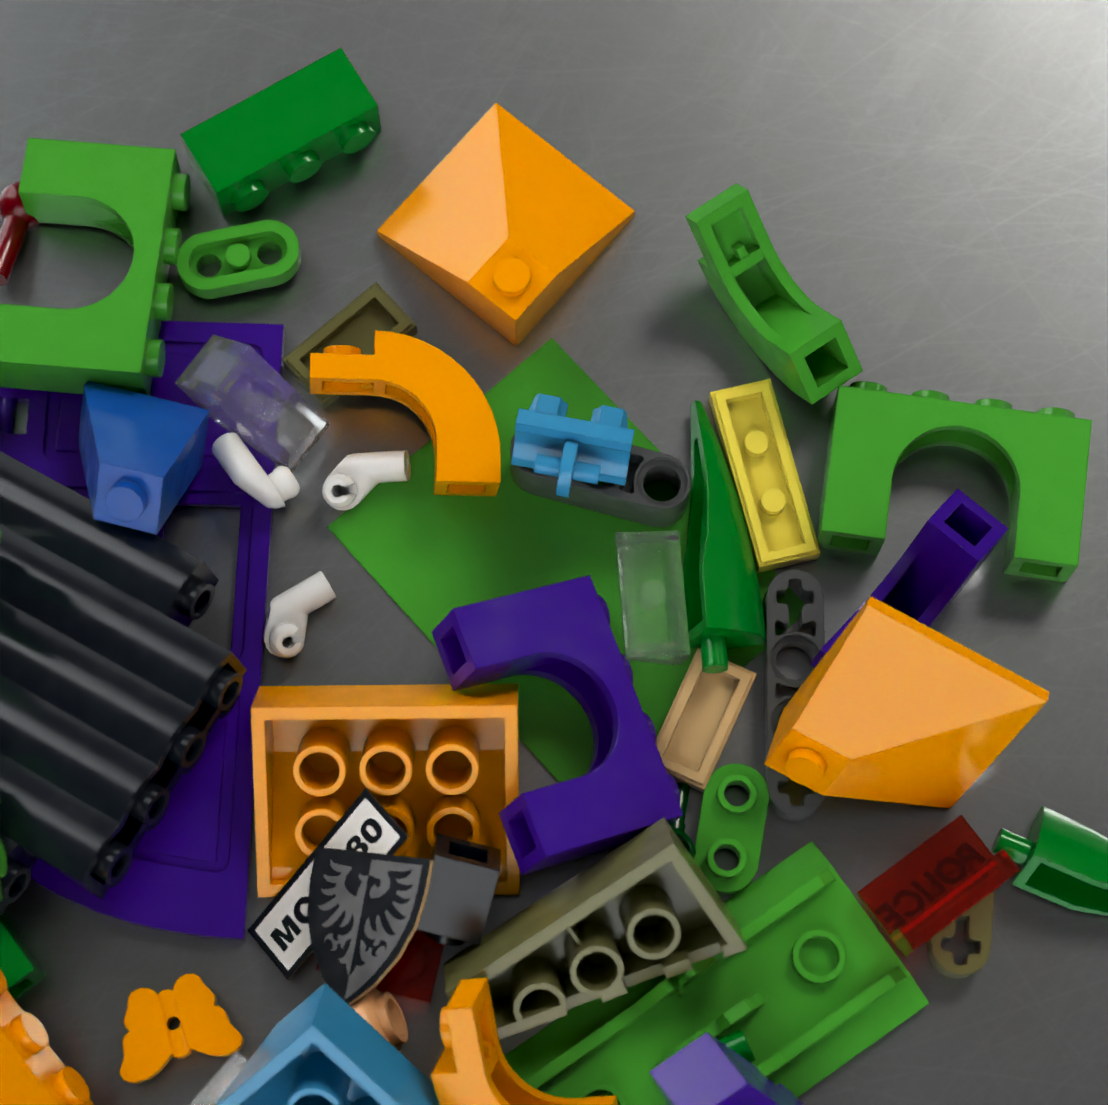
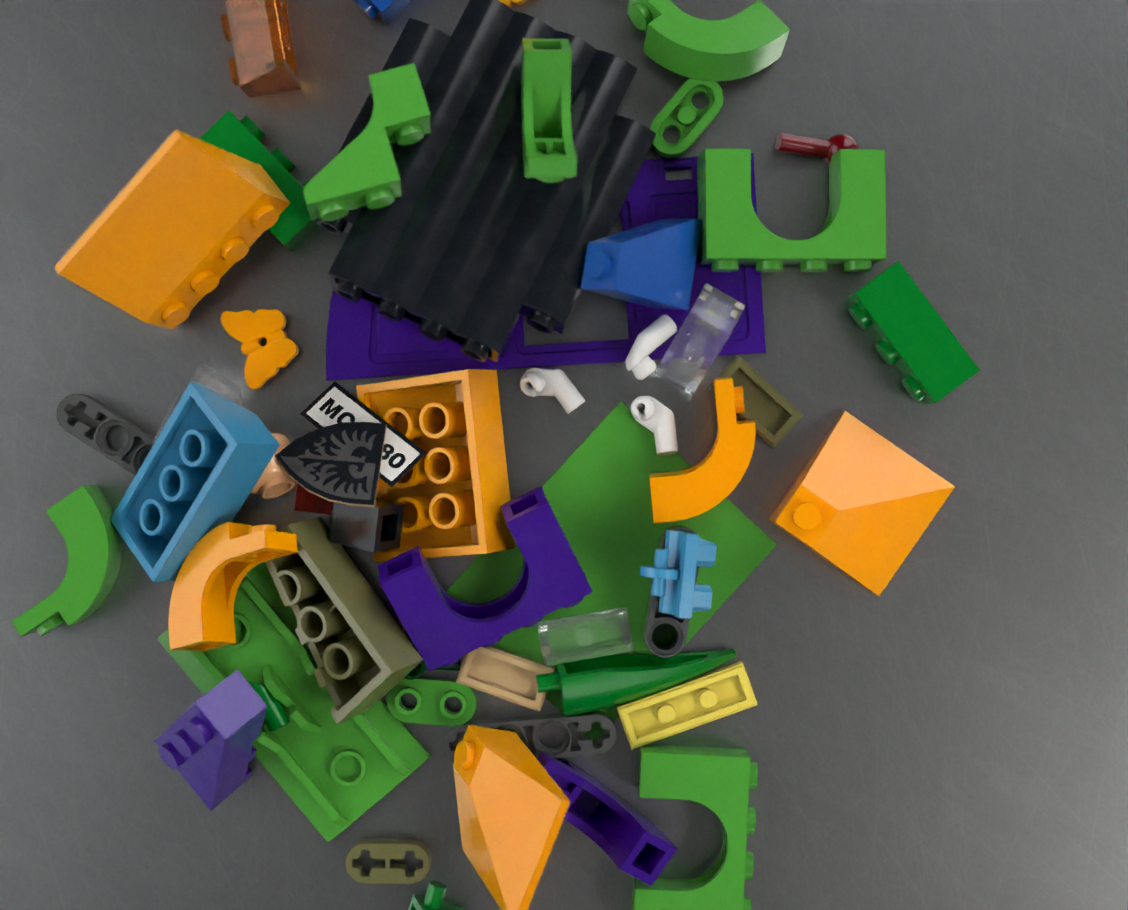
camera: 85 degrees right, 15 degrees up
bright green plate [177,220,301,299] -> none
bright green arch [685,183,863,405] -> none
clear red panel [856,815,1020,958] -> none

